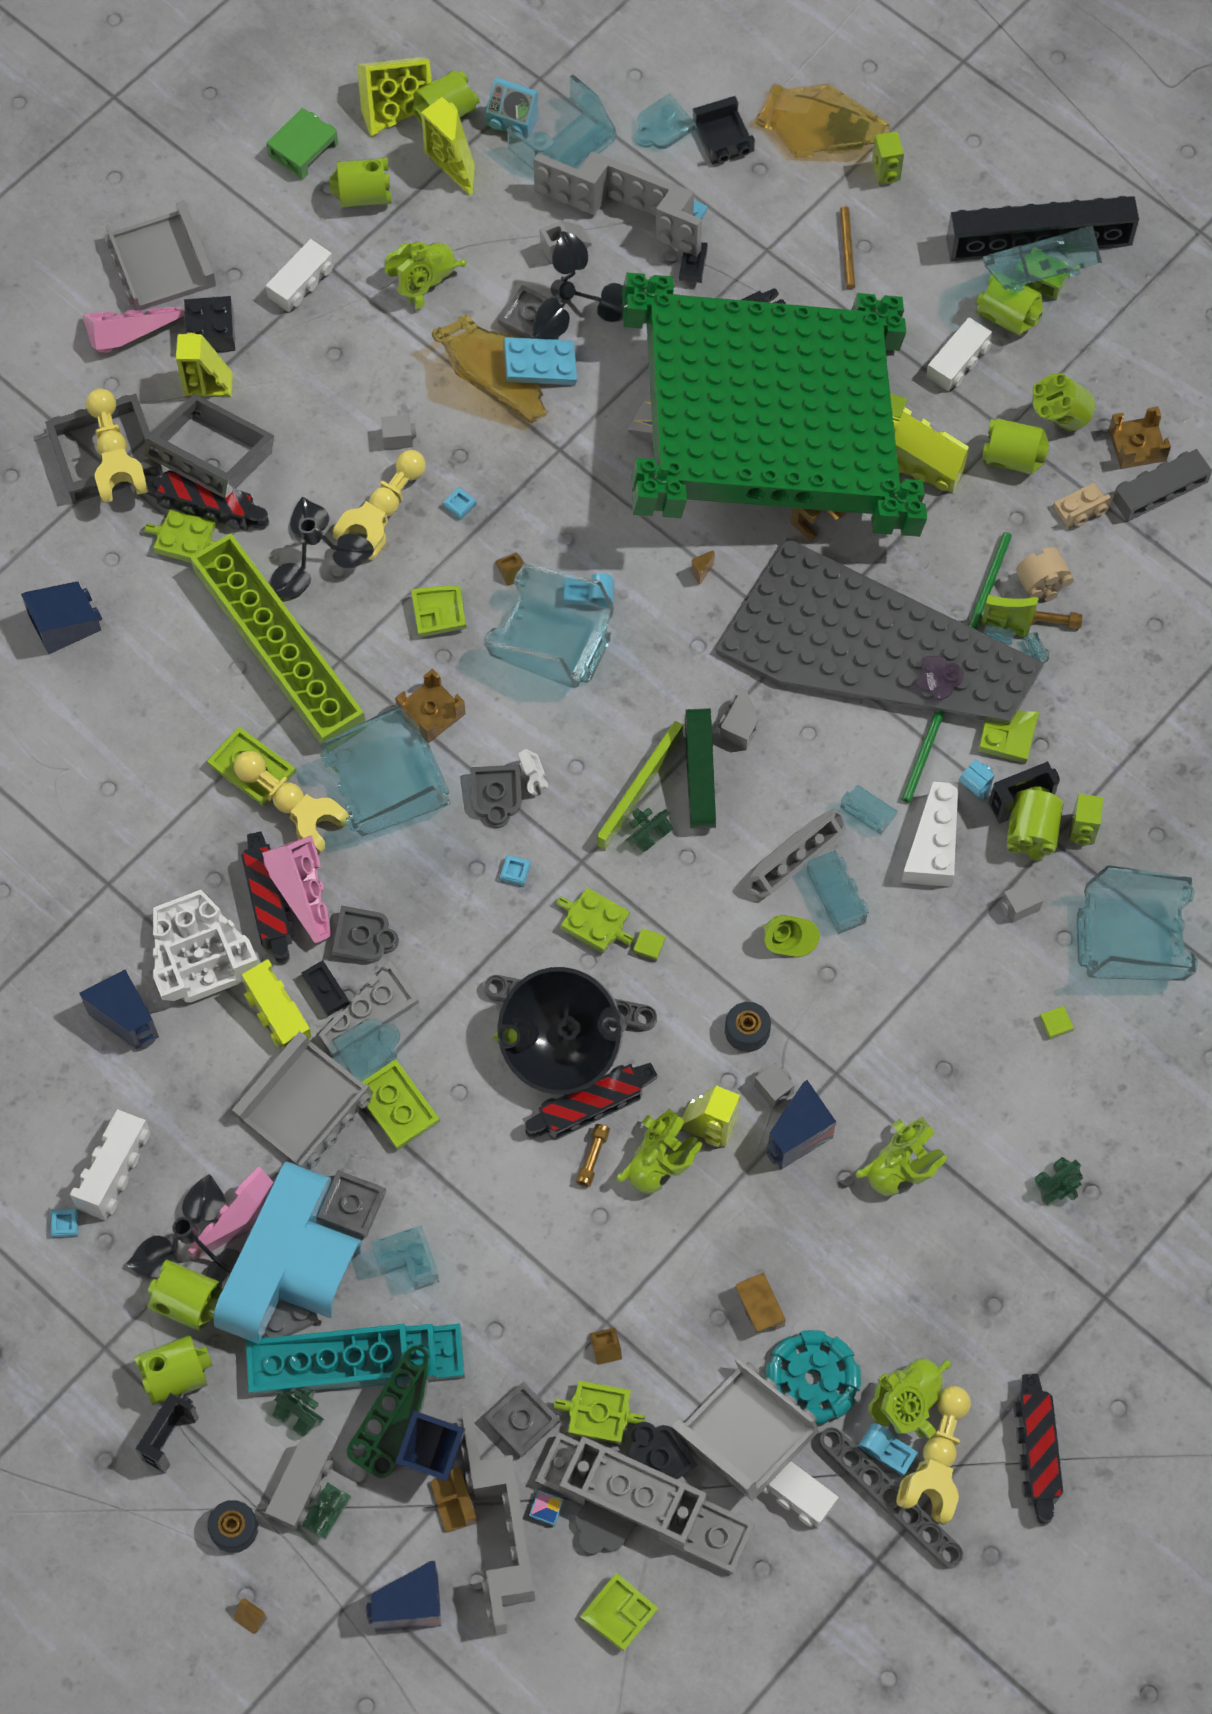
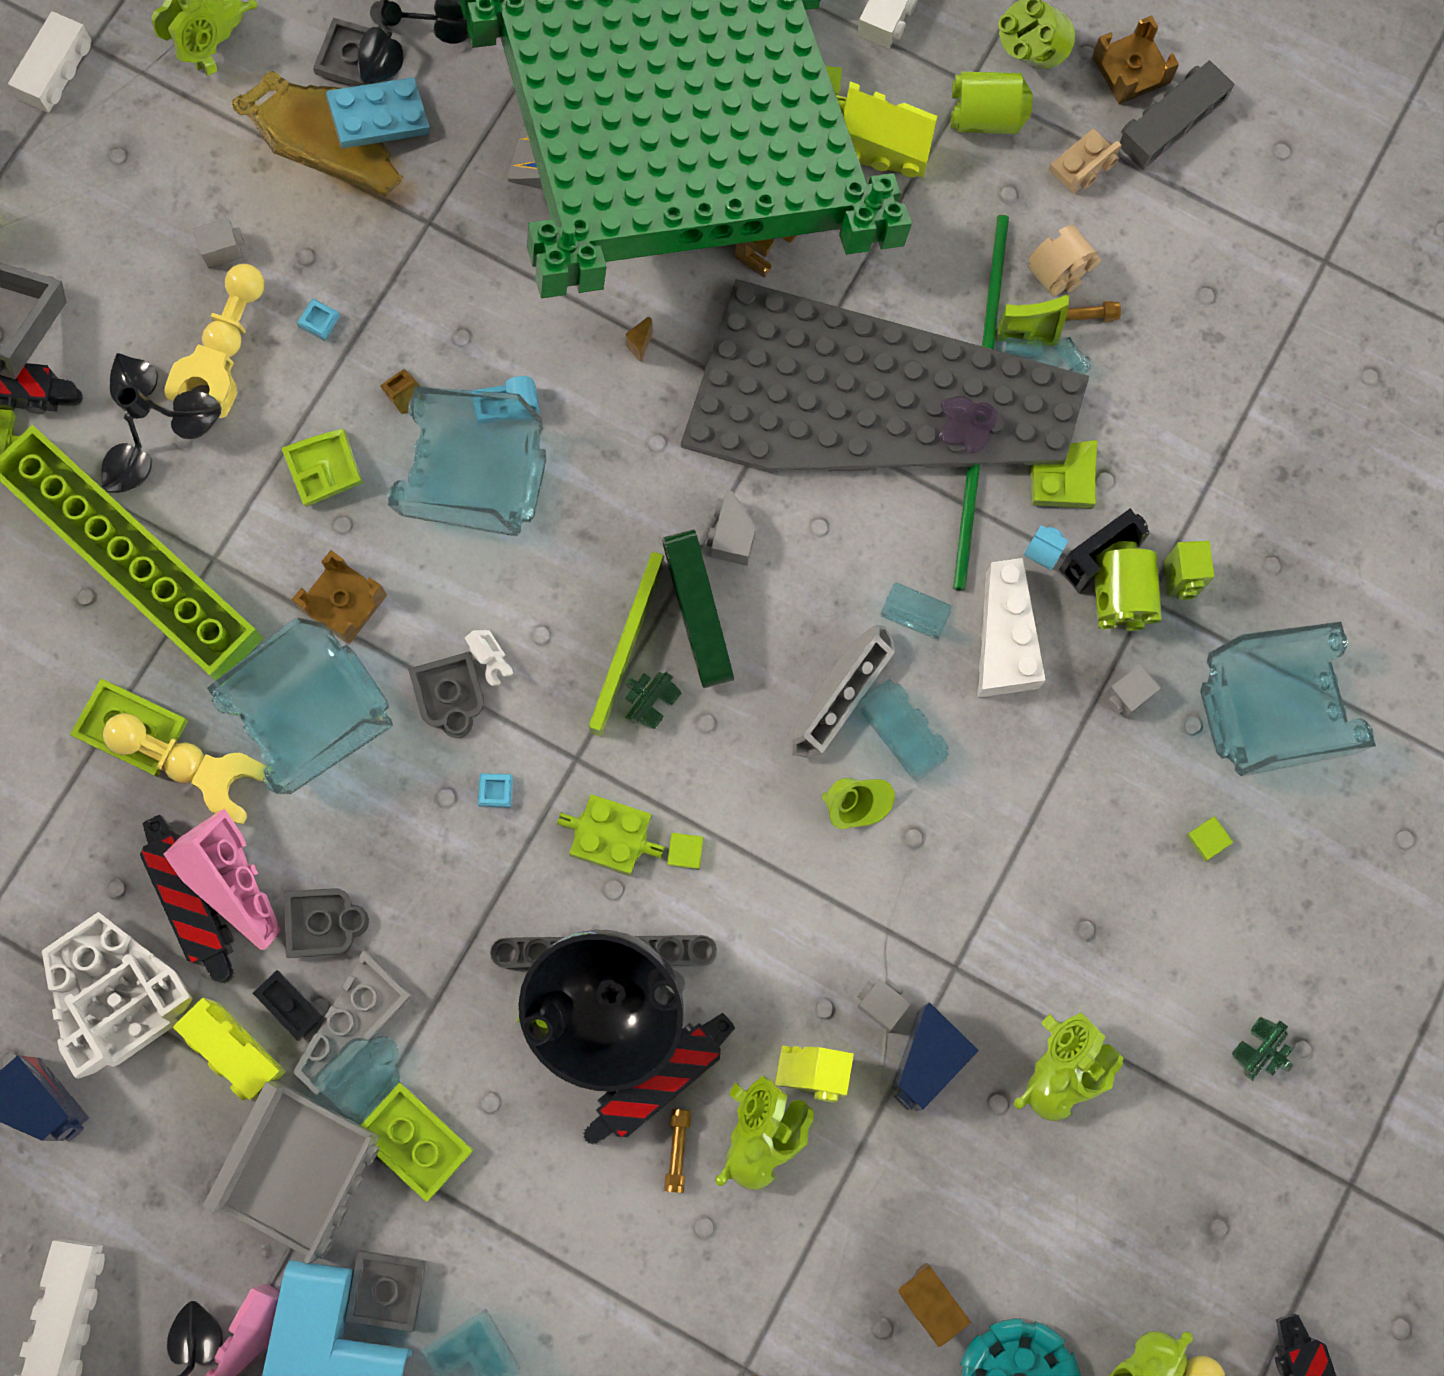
camera: 15 degrees left, 10 degrees up
black wheel [725,1002,771,1052] -> none

